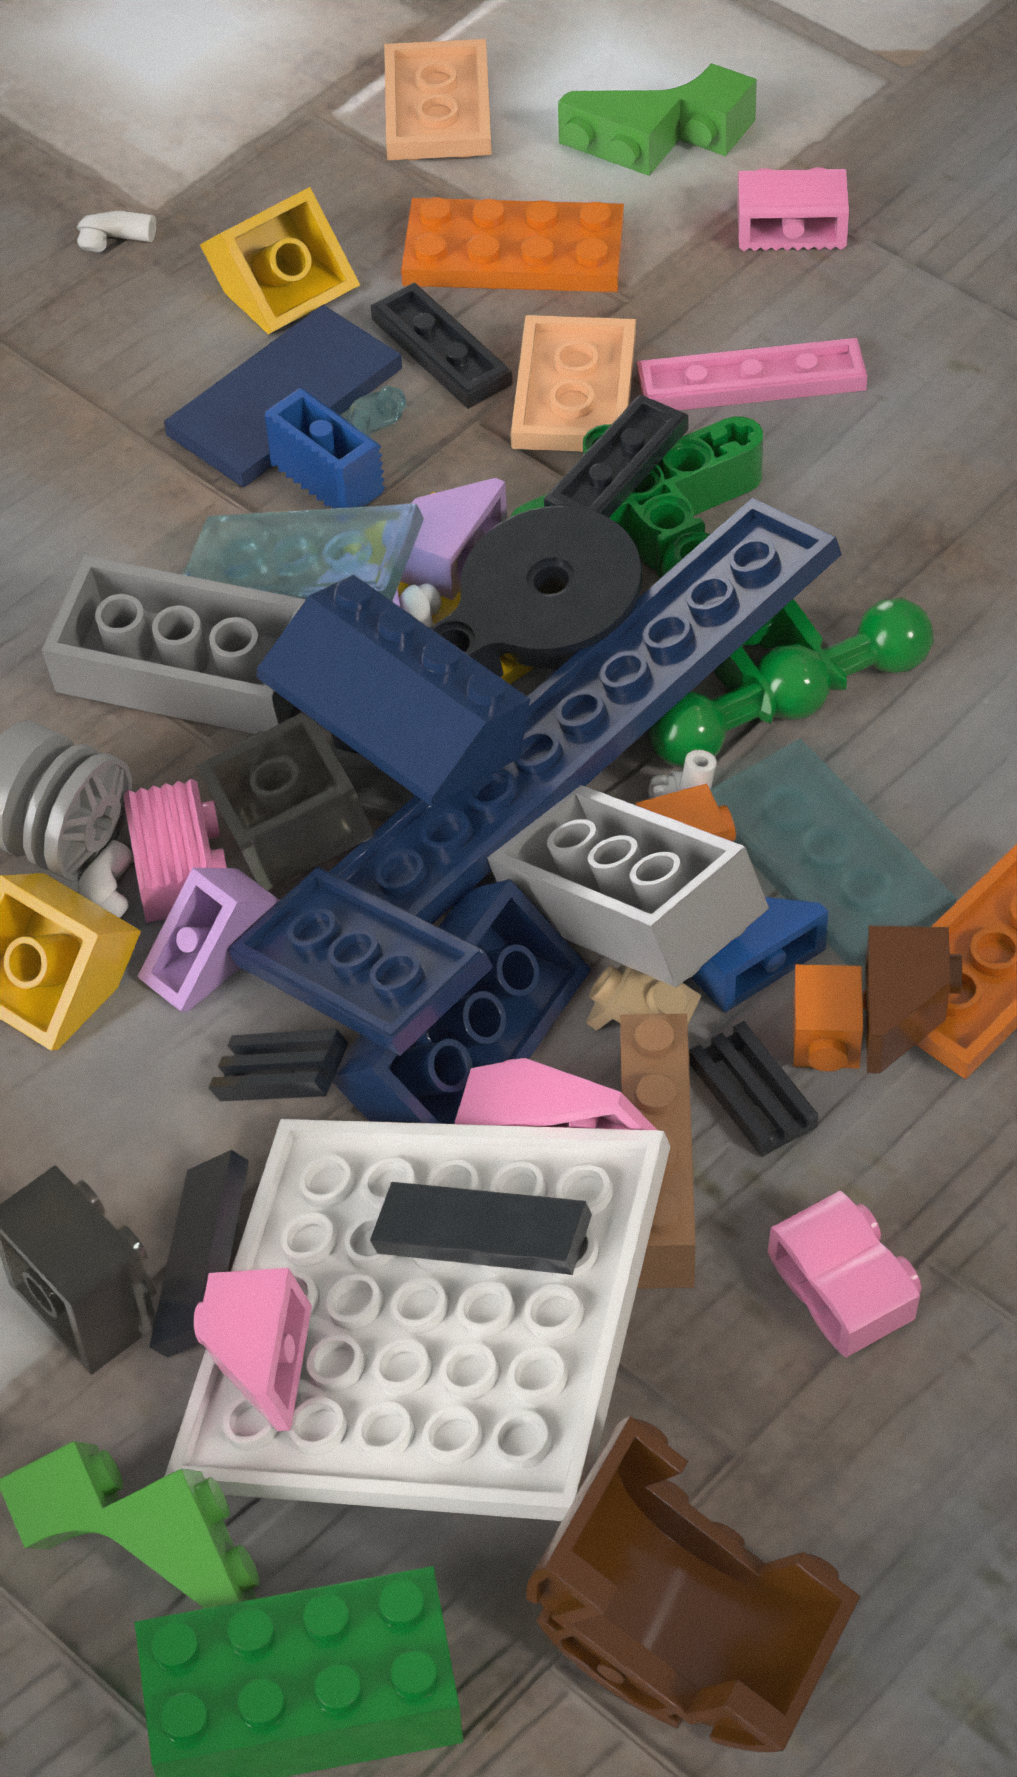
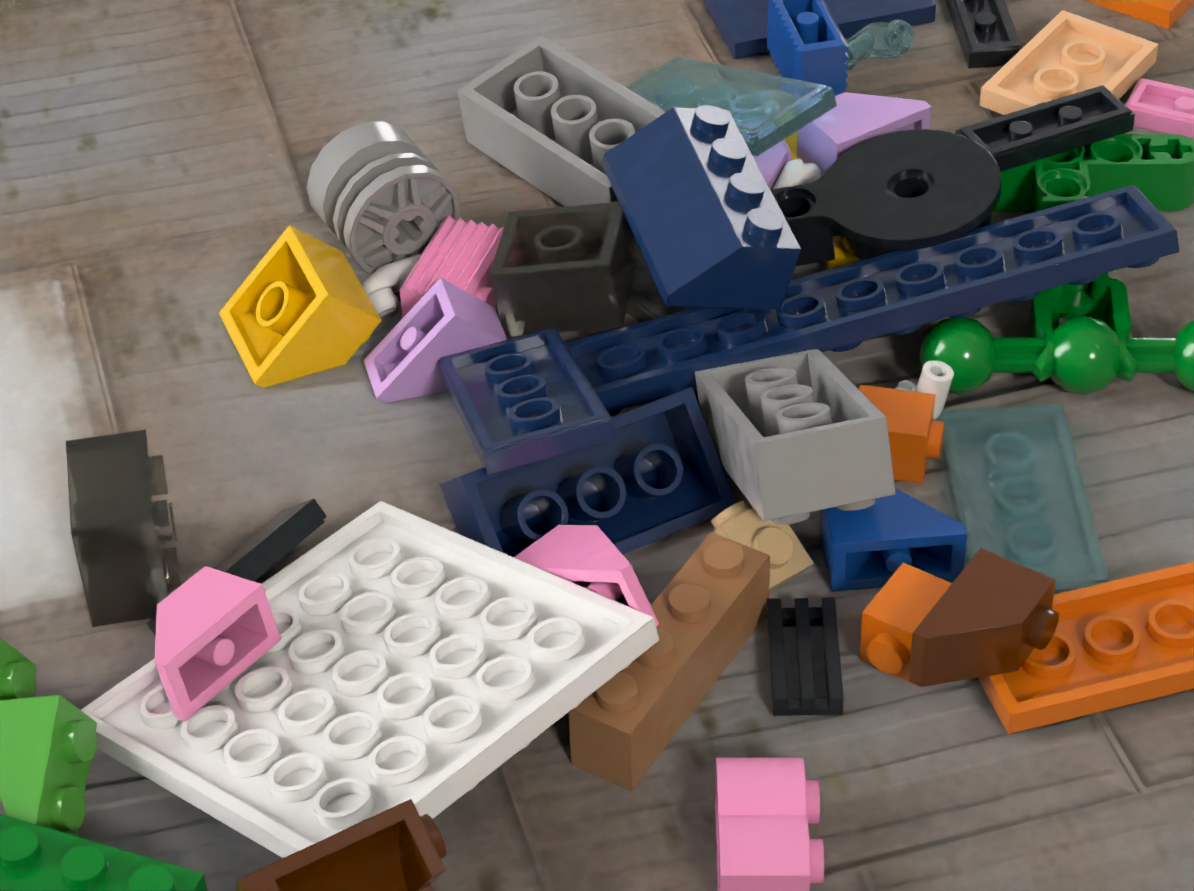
camera: 30 degrees right, 10 degrees down
black tile [208,1029,348,1102] -> none
black tile [370,1182,592,1275] -> none

